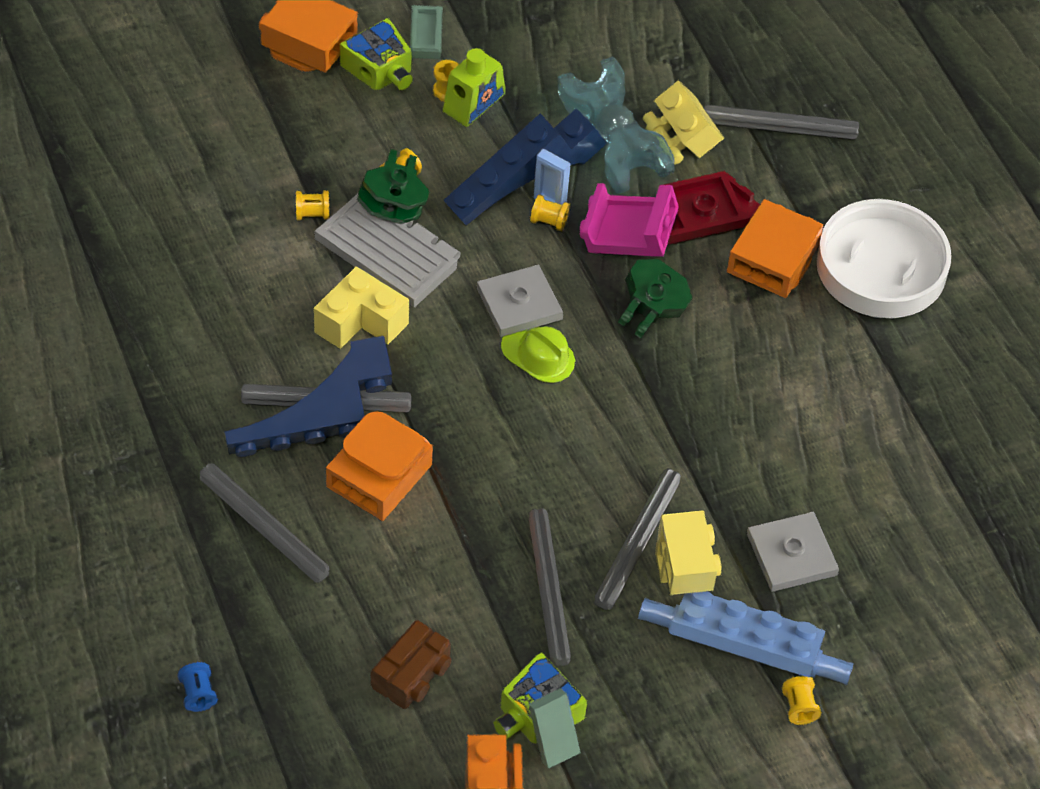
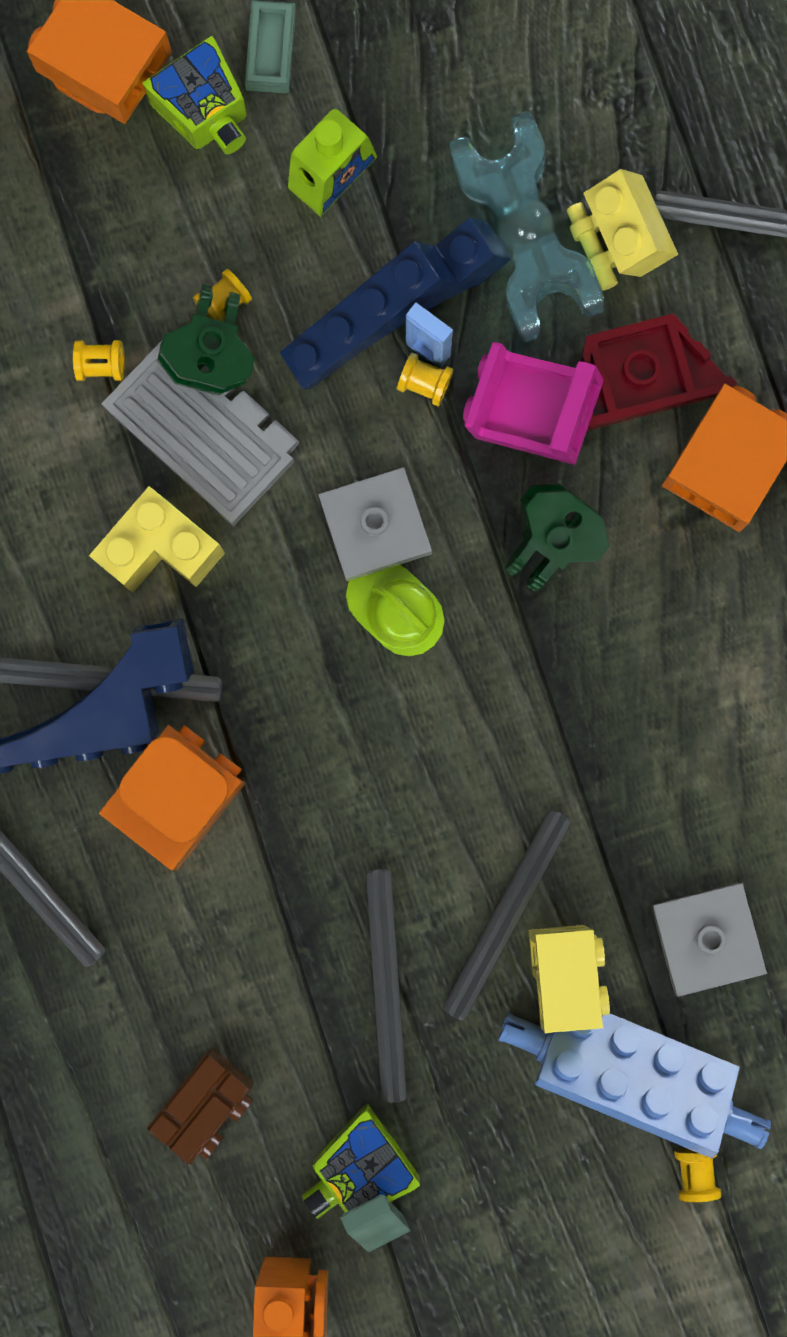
camera: 10 degrees right, 30 degrees up
yellow bush [433,60,459,101] -> none

